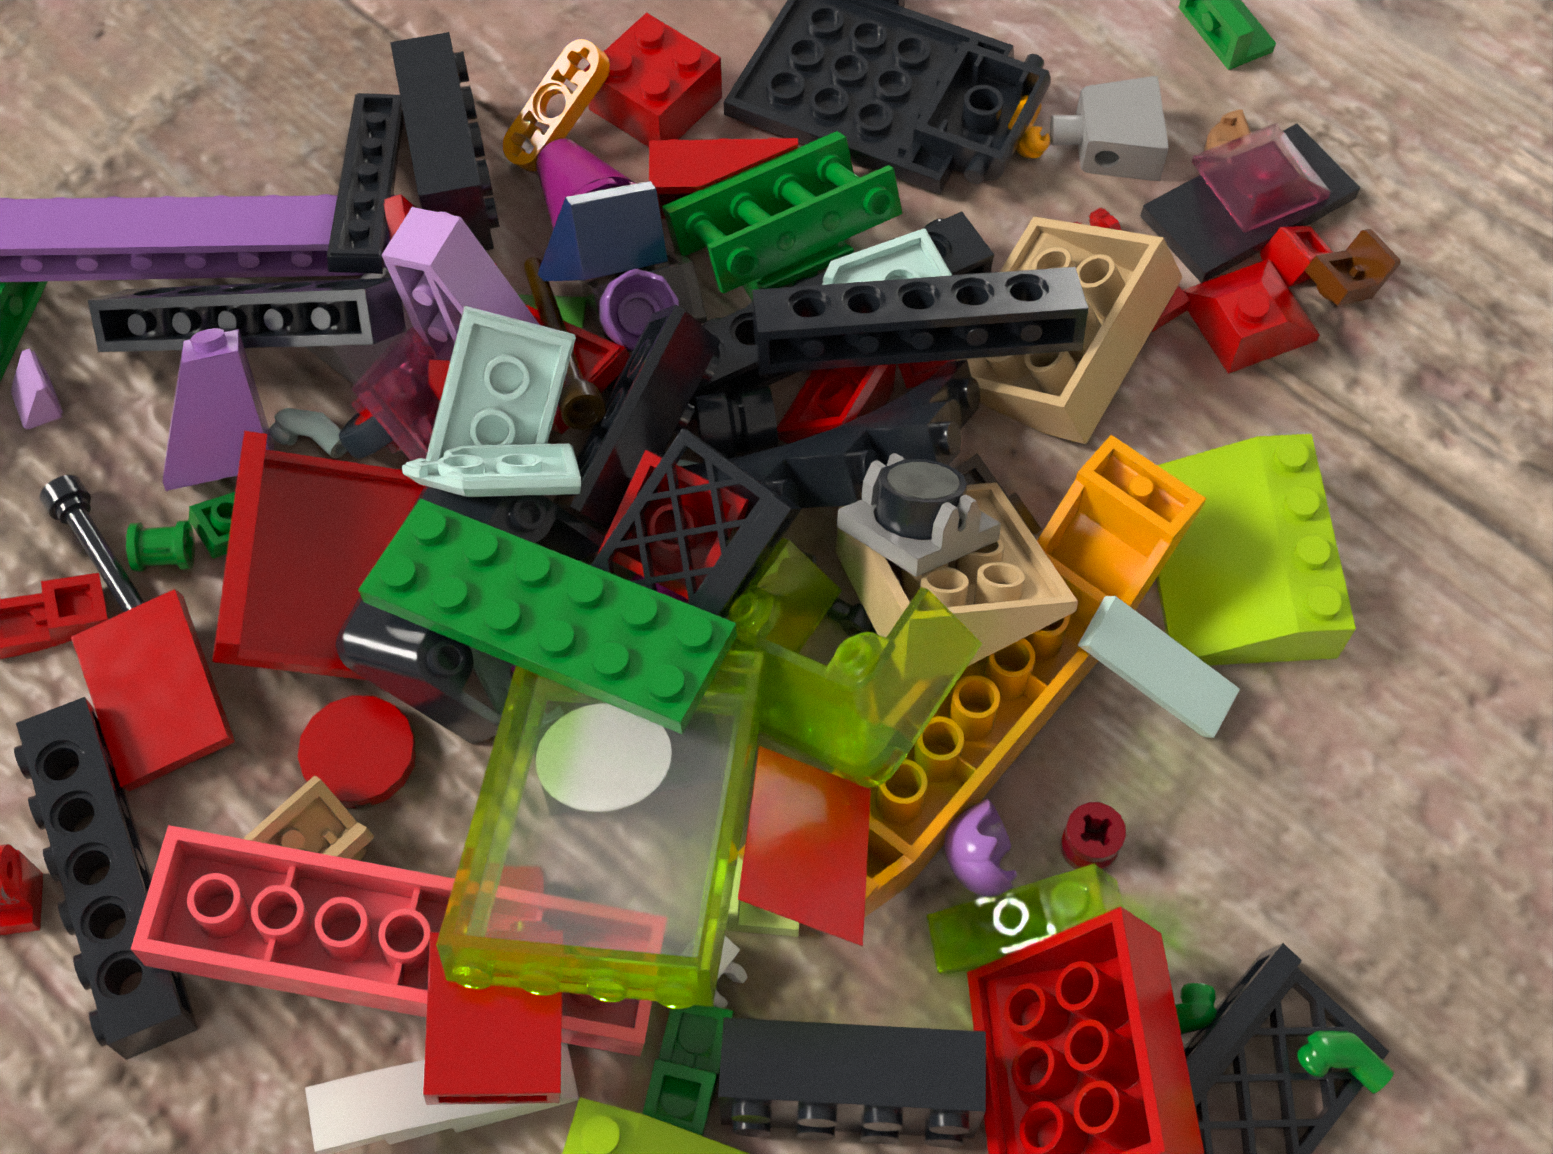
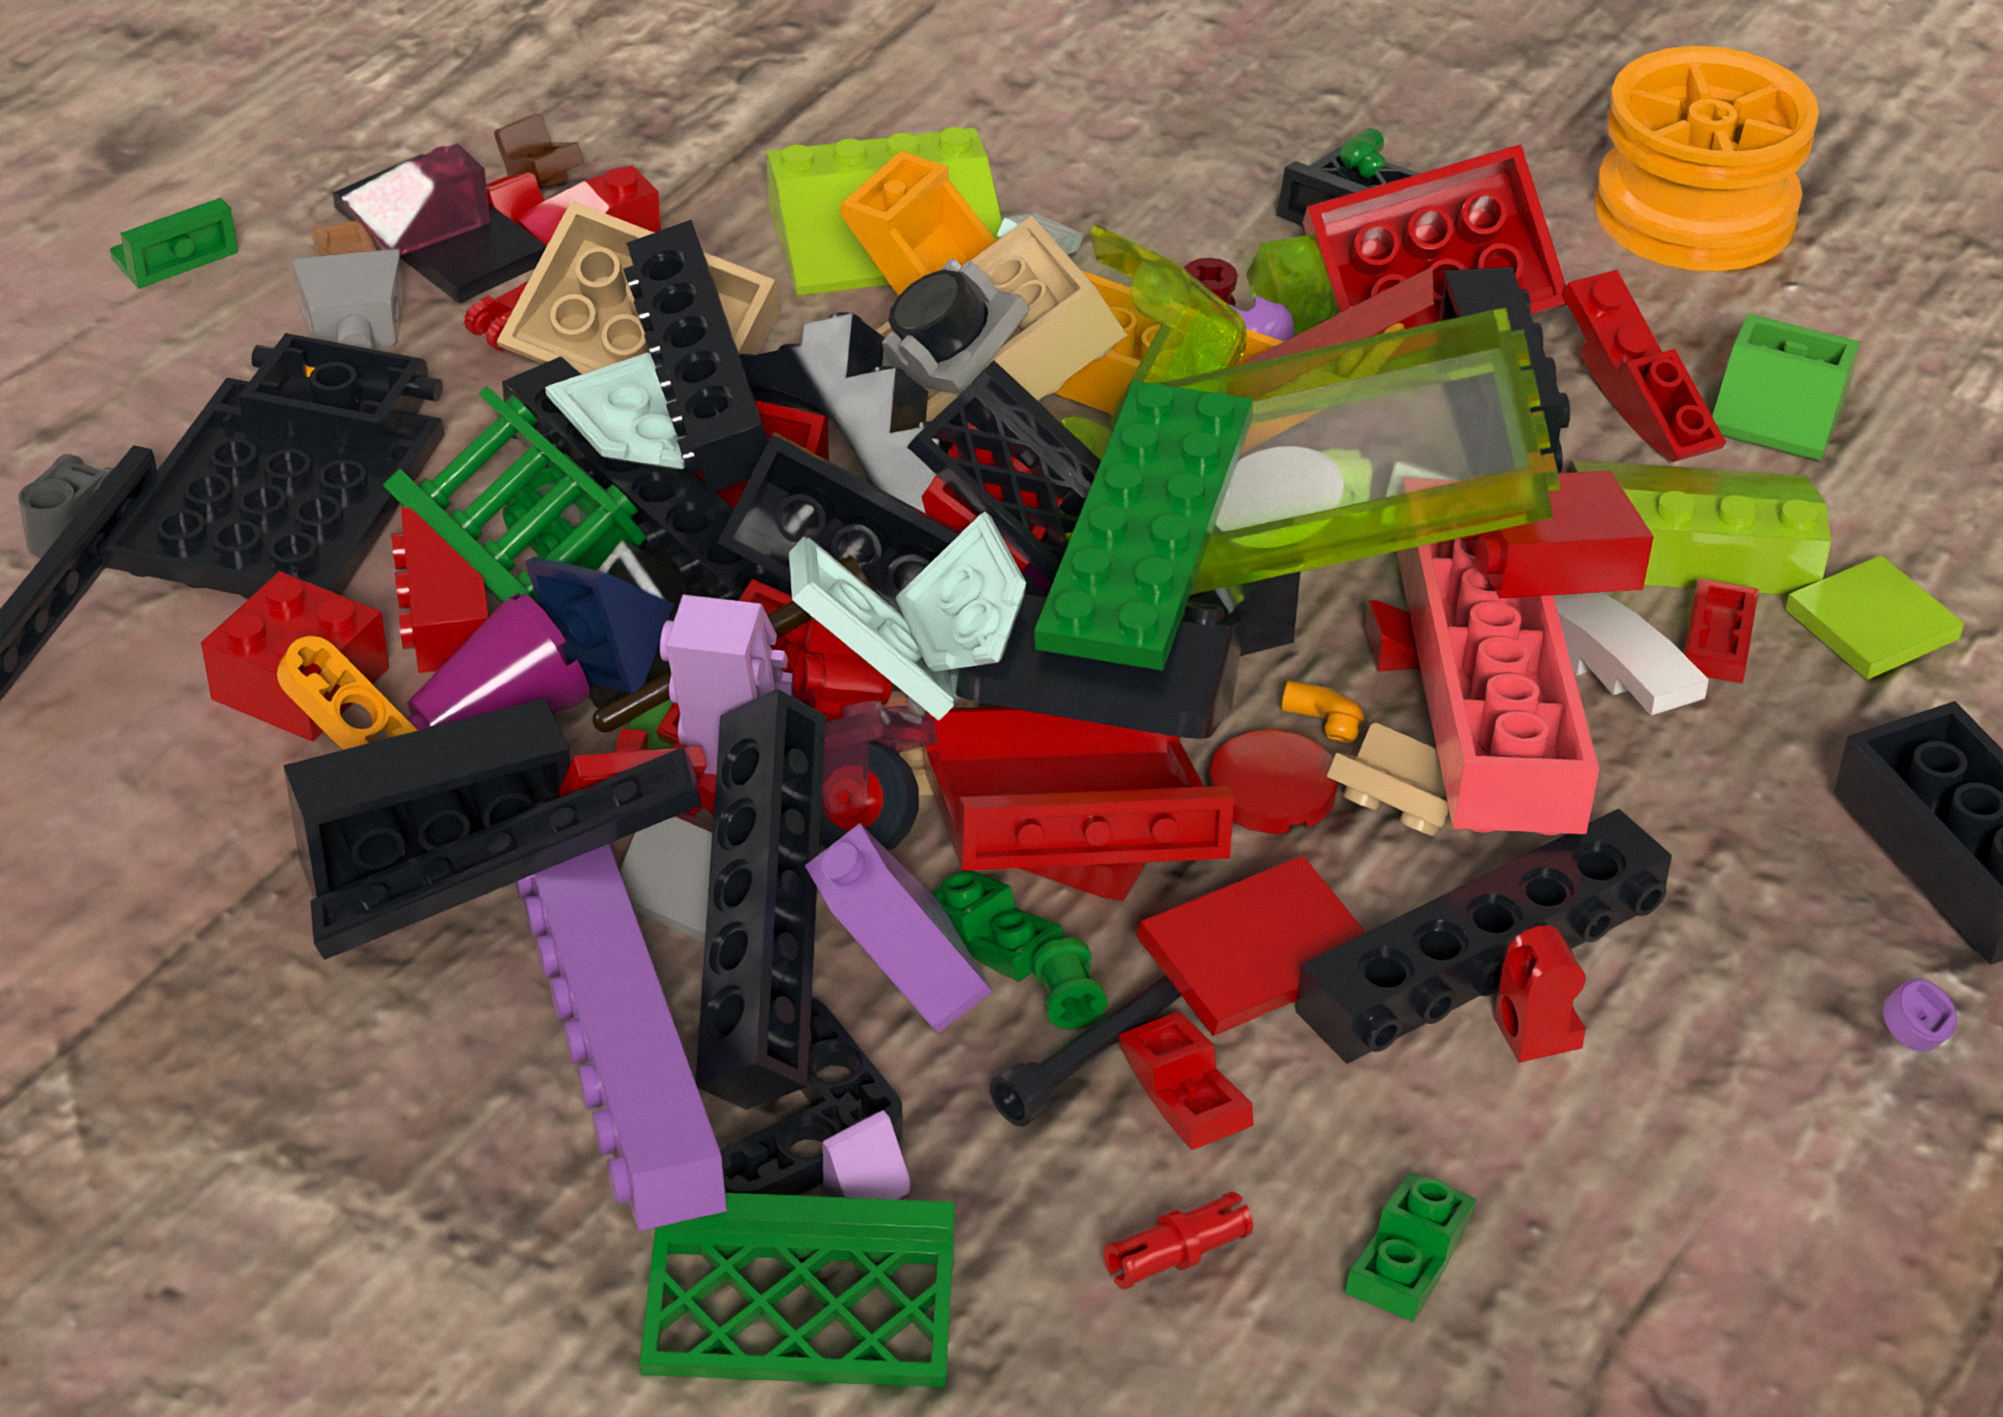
camera: 100 degrees left, 20 degrees down
medium lavender hair [599,269,679,351] -> none
none -> black beam [720,997,903,1195]
none -> light orange arm [1282,680,1364,743]

